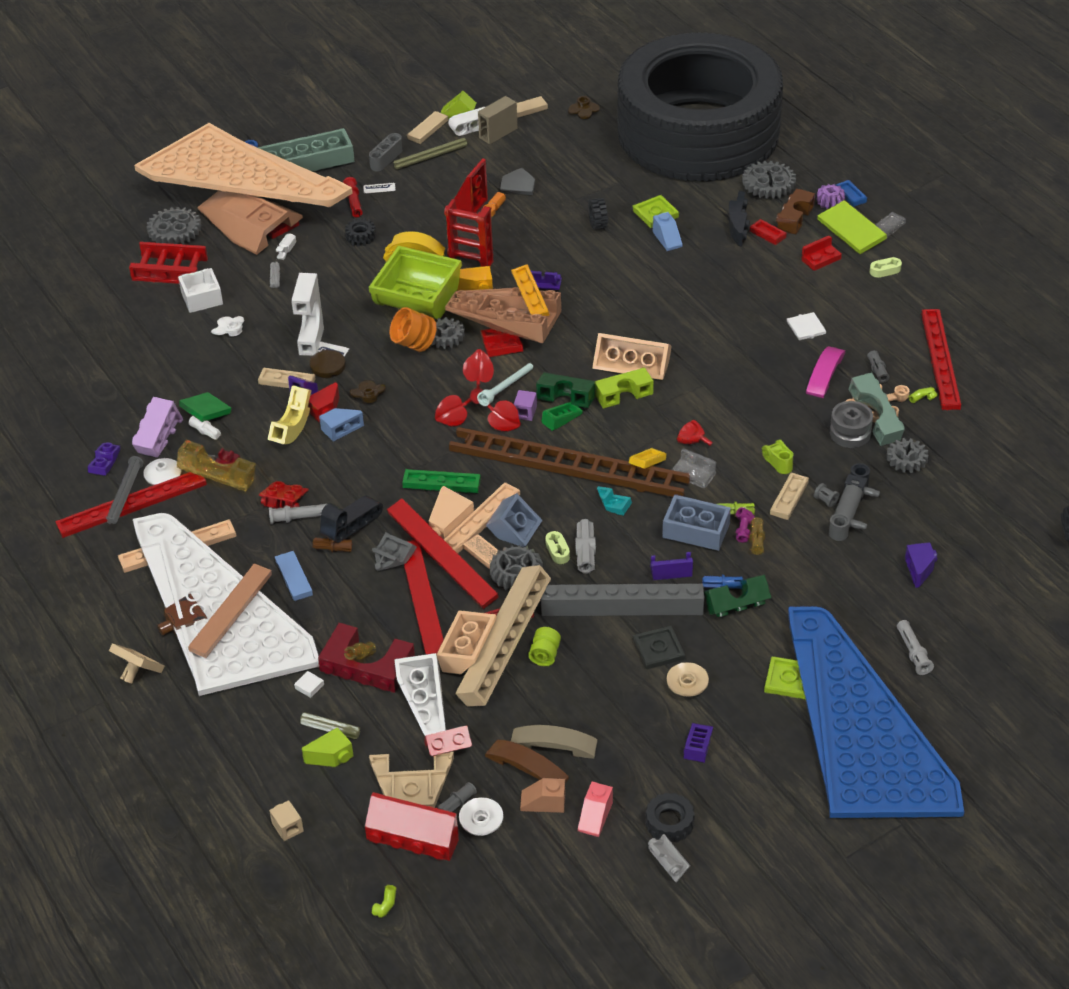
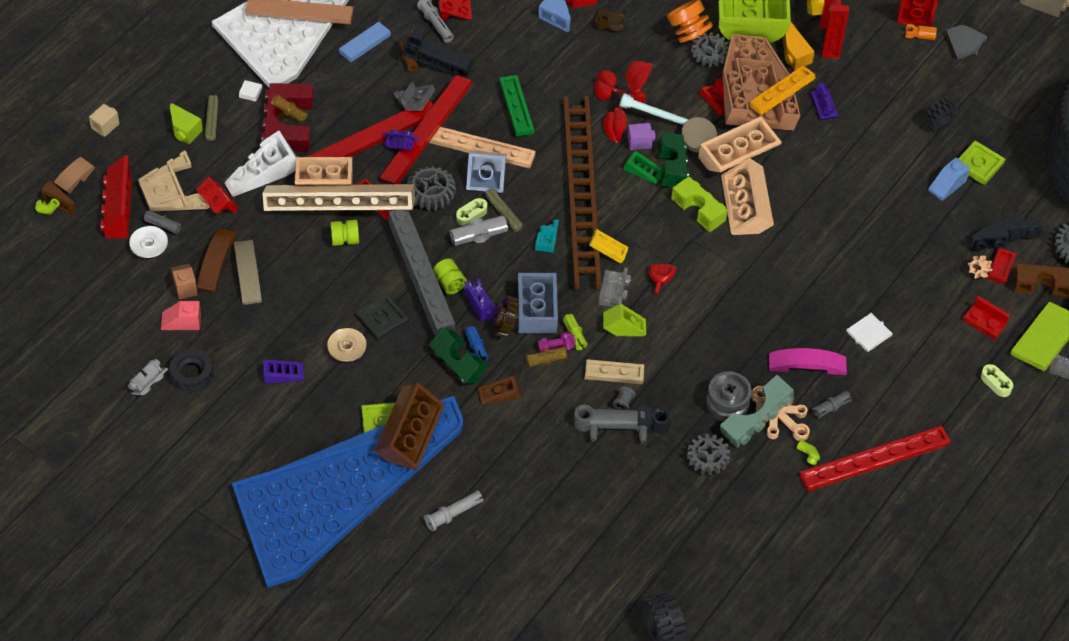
camera: 65 degrees right, 10 degrees up
light nougat slope [429,486,474,539] -> none
light nougat tile [463,535,497,569] -> none
lime piece [762,440,793,474] -> none
dark purple slope [905,542,937,588] -> none
none -> reddish brown slope [41,181,76,215]
none -> medium nougat slope [54,157,95,194]
none -> reddish brown slope [374,382,445,470]
none -> dark purple hinge [382,130,420,150]
none -> lime wheel [433,259,467,295]
none -> reddish brown slope [478,376,522,405]
none -> olive axle [485,189,523,232]
none -> dark brown gear [493,295,519,338]
none -> lime slope [603,303,646,336]
none -> dark tan tile [681,117,717,153]
none -> light nougat slope [698,117,781,172]
none -> light nougat gear [968,256,992,278]

